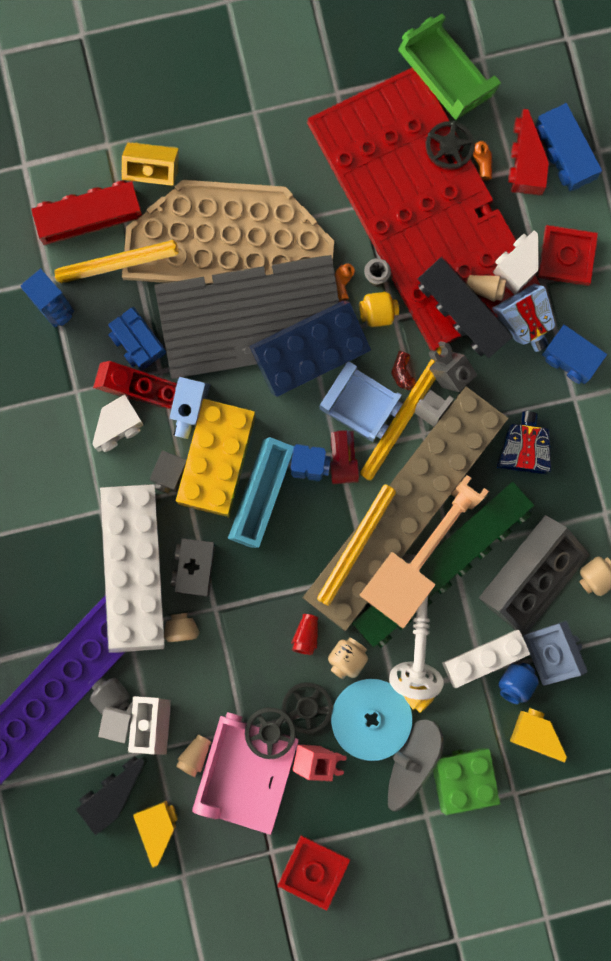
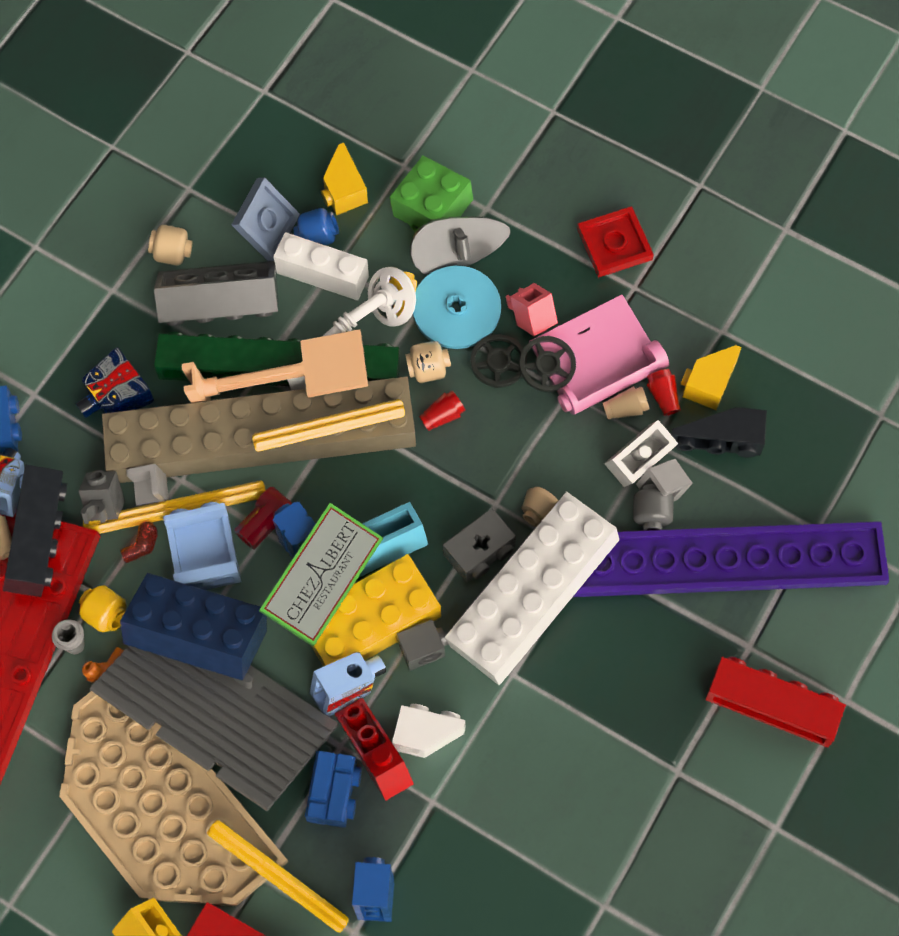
camera: 135 degrees left, 15 degrees down
none -> light grey tile [259,503,383,646]
none -> red cone [646,369,681,416]

